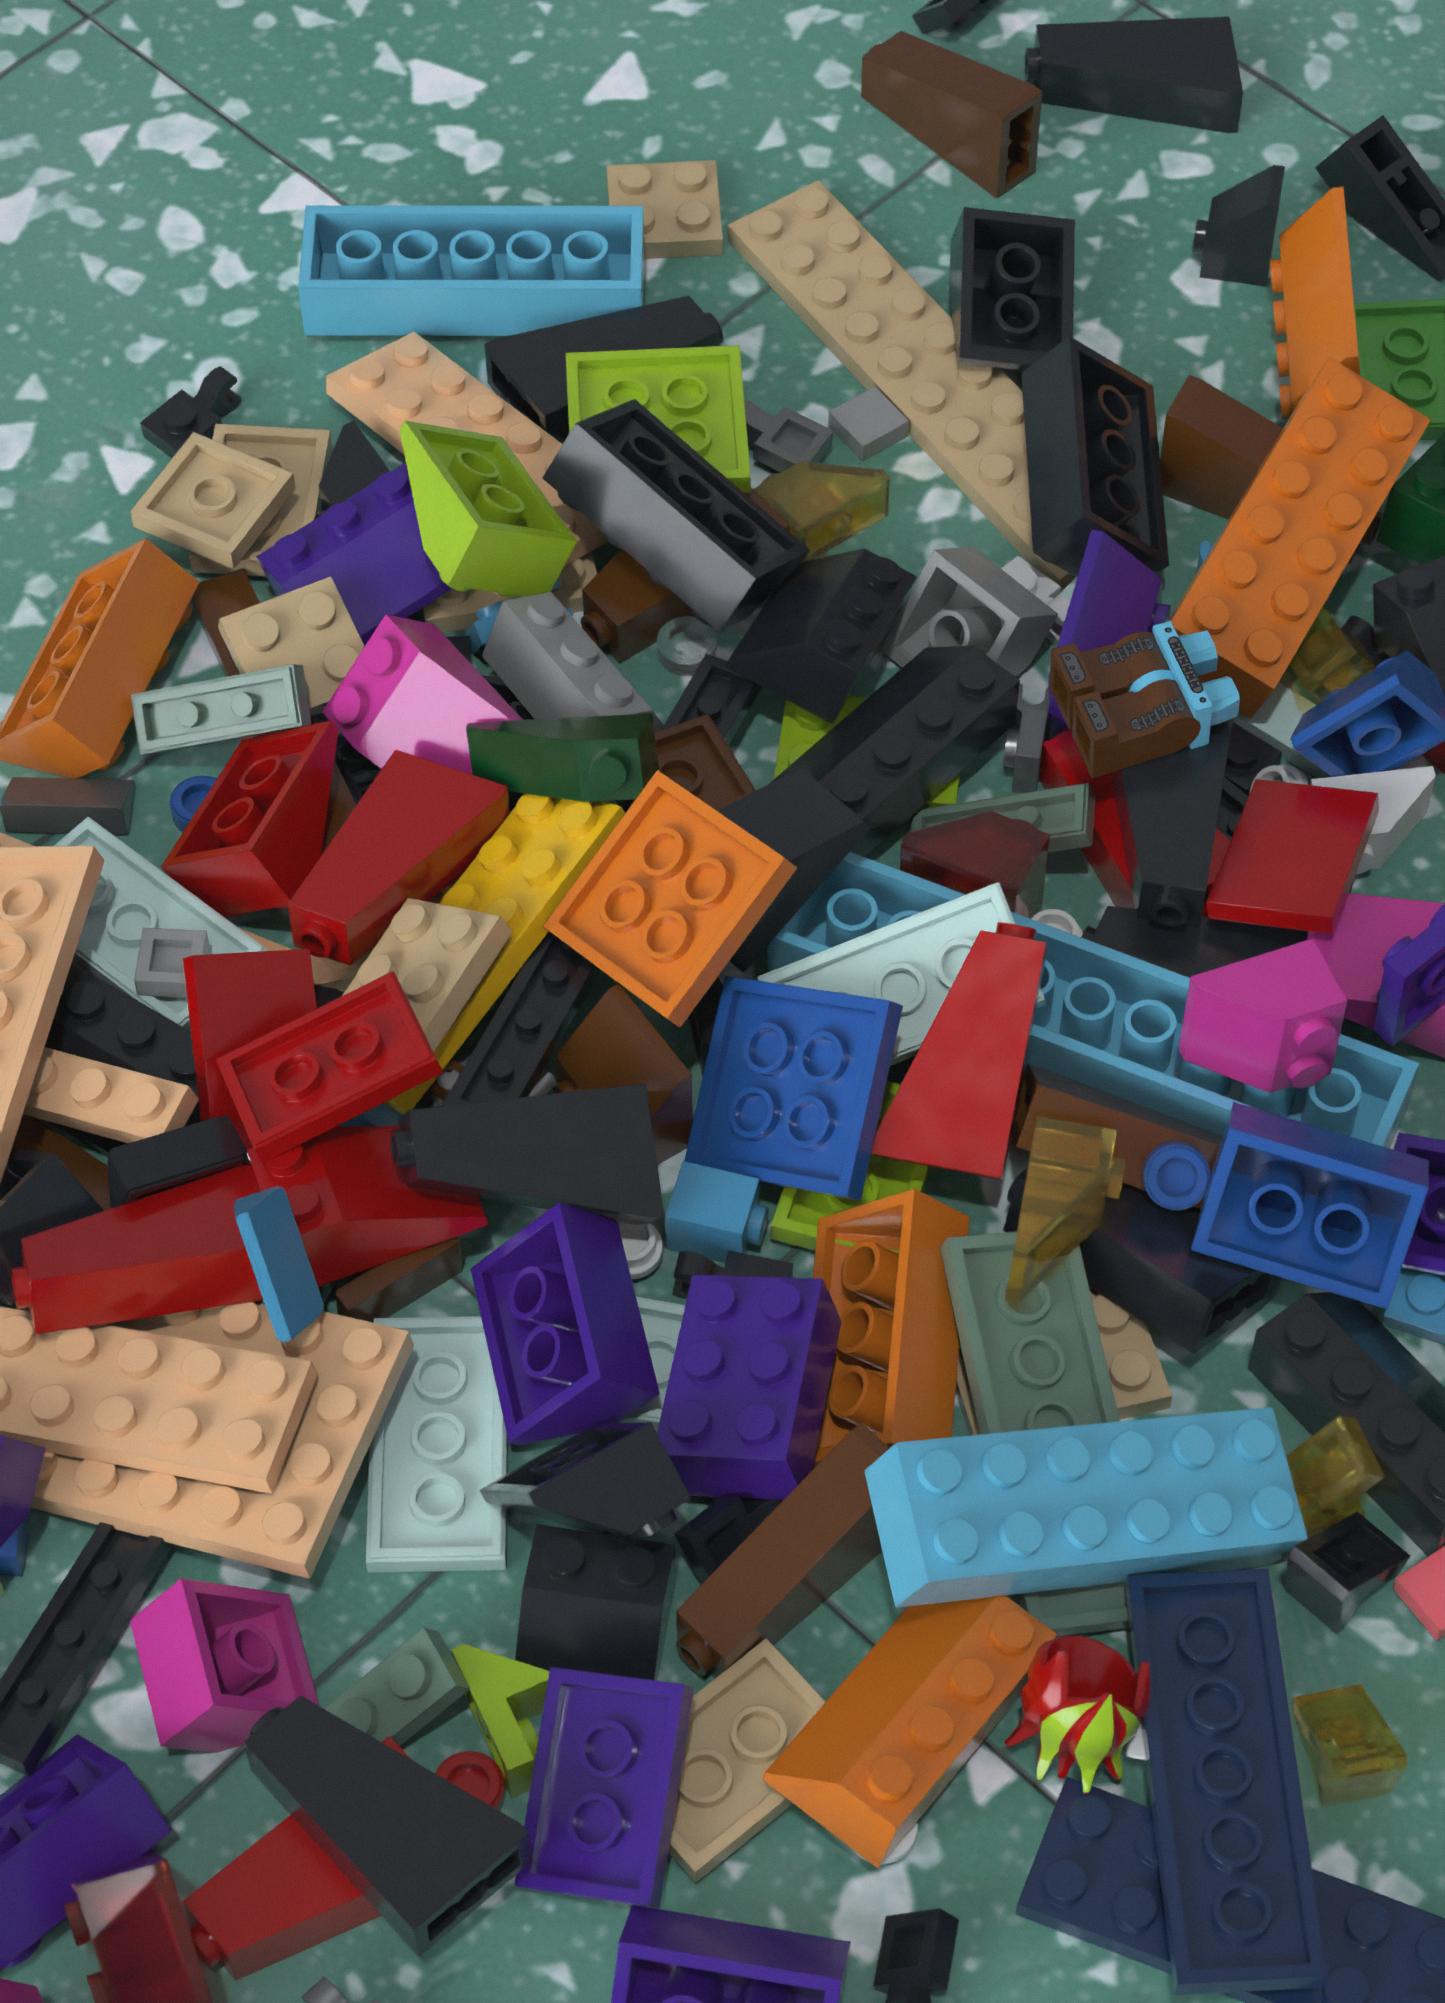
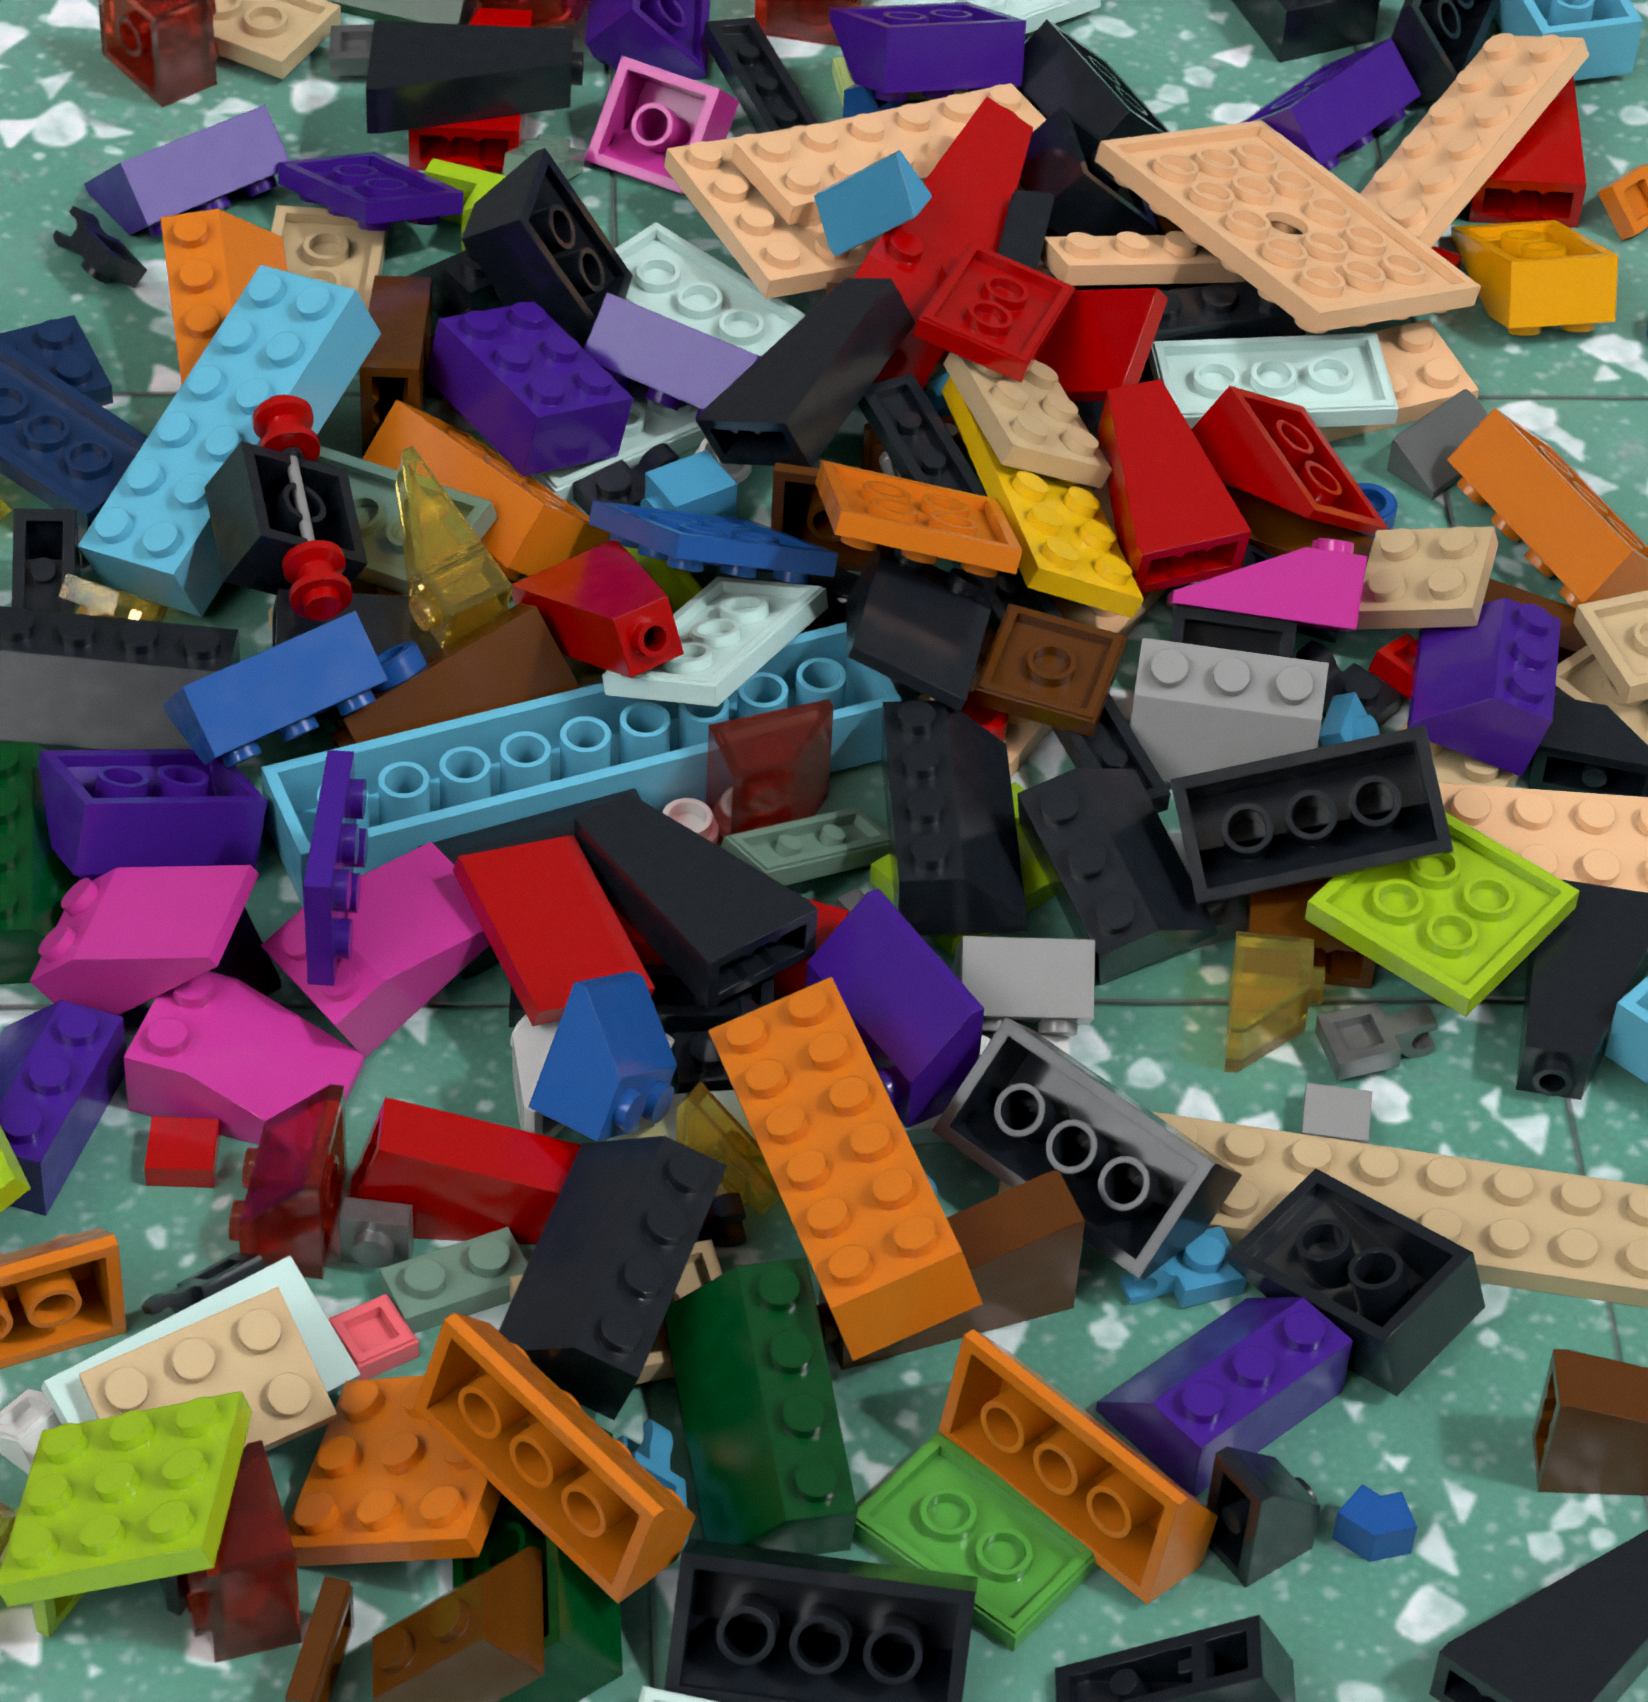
camera: 130 degrees right, 10 degrees down
tile [131,664,312,755] -> none
light grey tile [134,928,209,997] -> none
lime slope [400,420,577,599] -> none
dark green slope [466,713,659,802] -> none
red hair [1004,1635,1150,1794] -> none
hips [1049,621,1240,779] -> none
dark pink slope [1178,938,1347,1093] -> none
none -> black brick [204,394,368,621]
none -> dark purple slope [1096,1297,1353,1497]
none -> blue piece [1332,1484,1417,1562]

